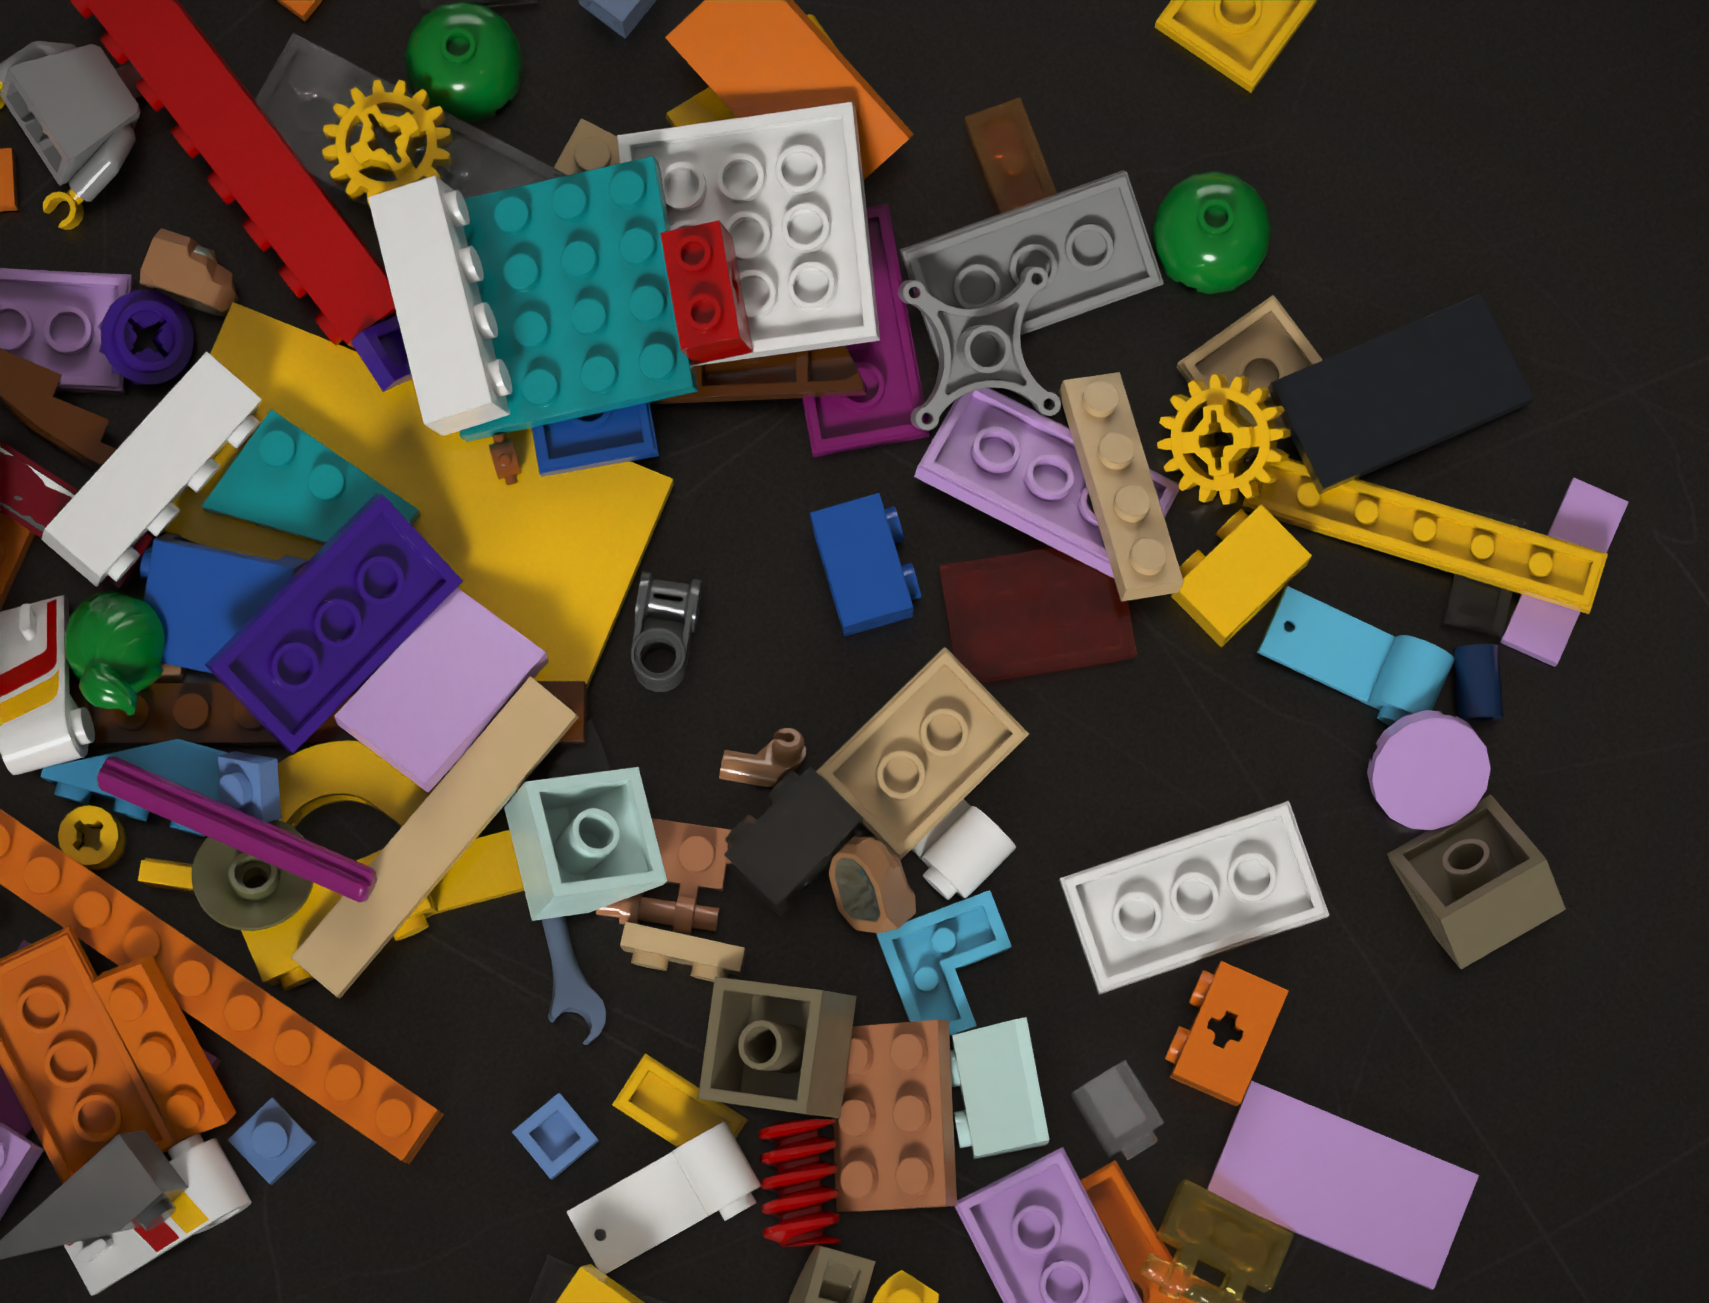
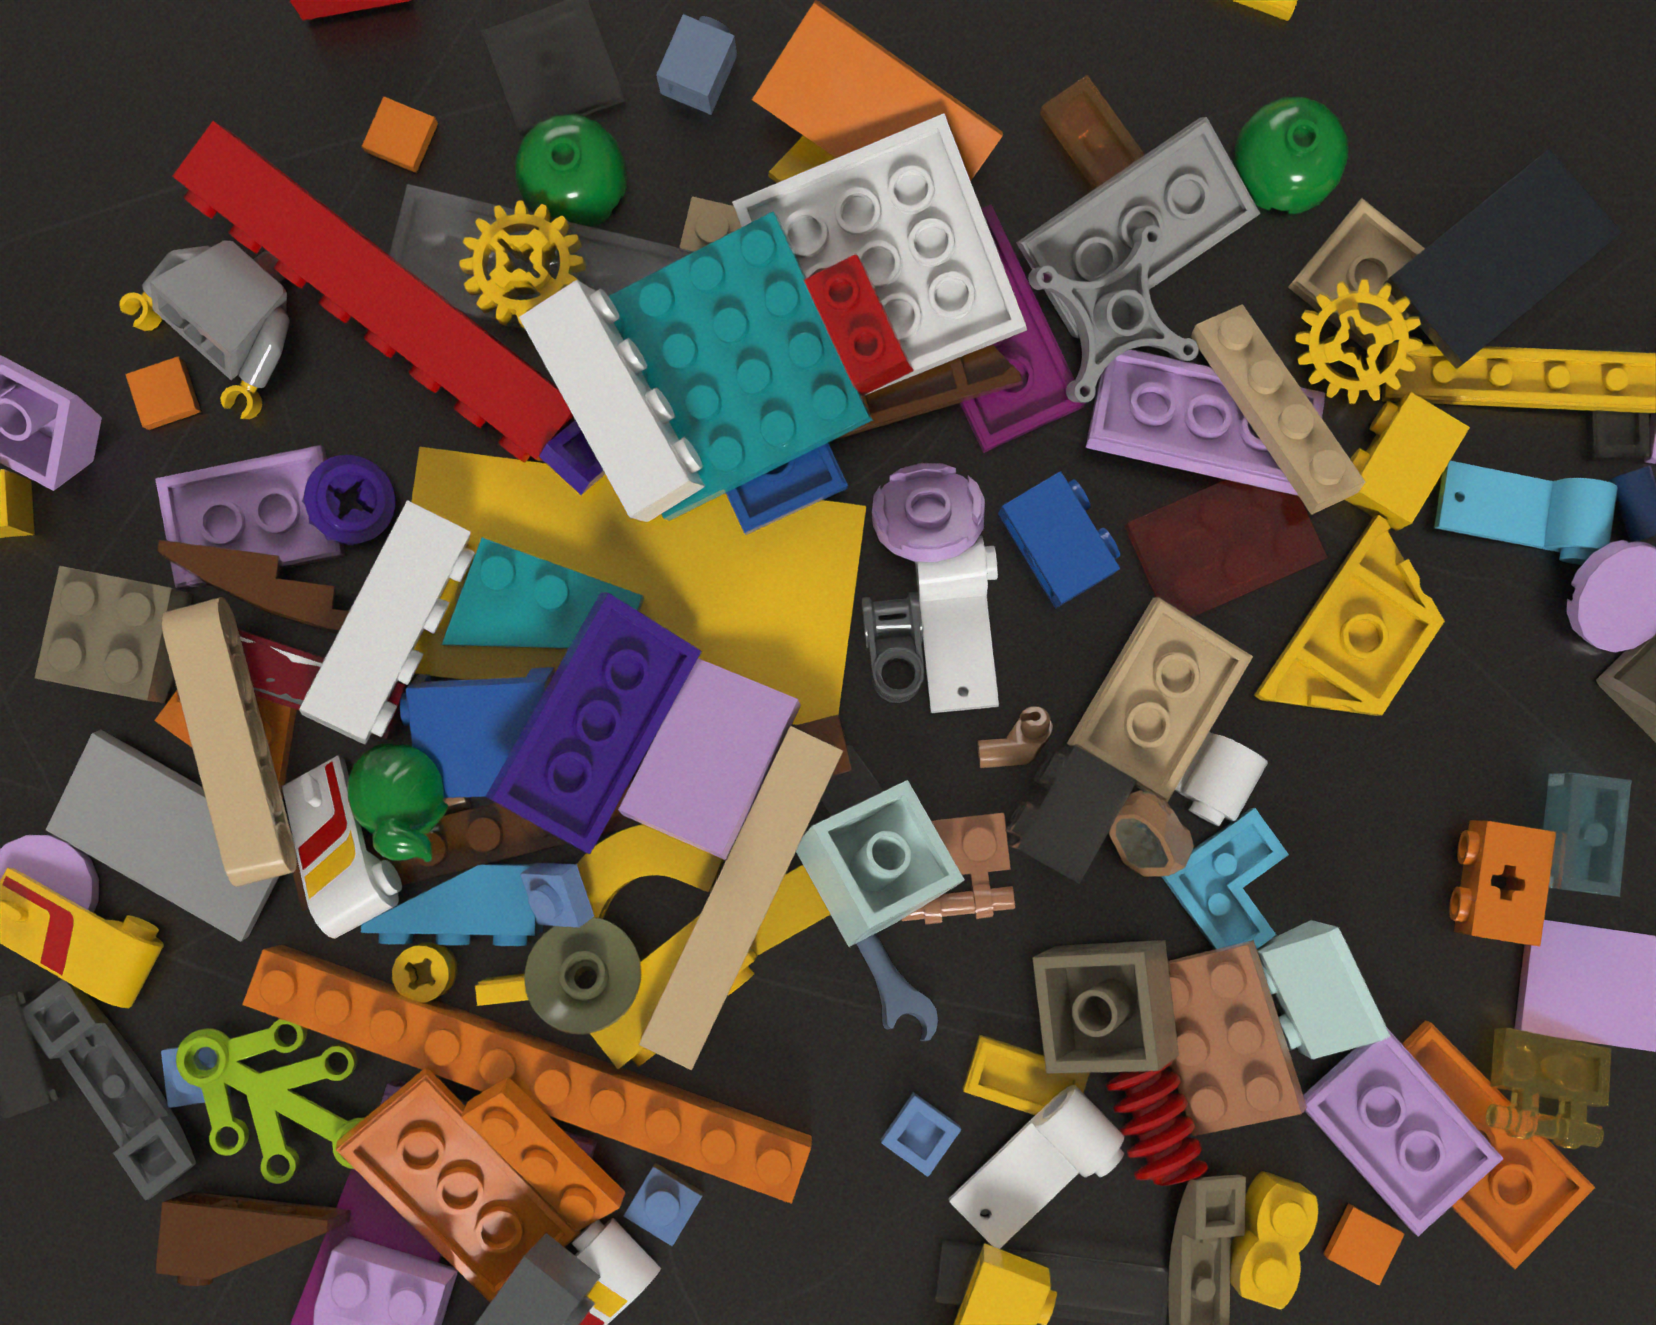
camera: 15 degrees left, 5 degrees up
magenta axle [97,757,377,902] -> none
medium nougat rock [140,228,239,317] -> none
dark orange piece [489,433,522,485] -> none
tan plate [620,922,747,982] -> none
white tile [1059,801,1329,995] -> none
clear brick [1071,1060,1164,1161] -> none
none -> lavender tile [872,463,985,562]
none -> white door [915,536,999,713]
none -> yellow wing [1254,515,1445,716]
none -> clear light blue brick [1543,773,1631,897]

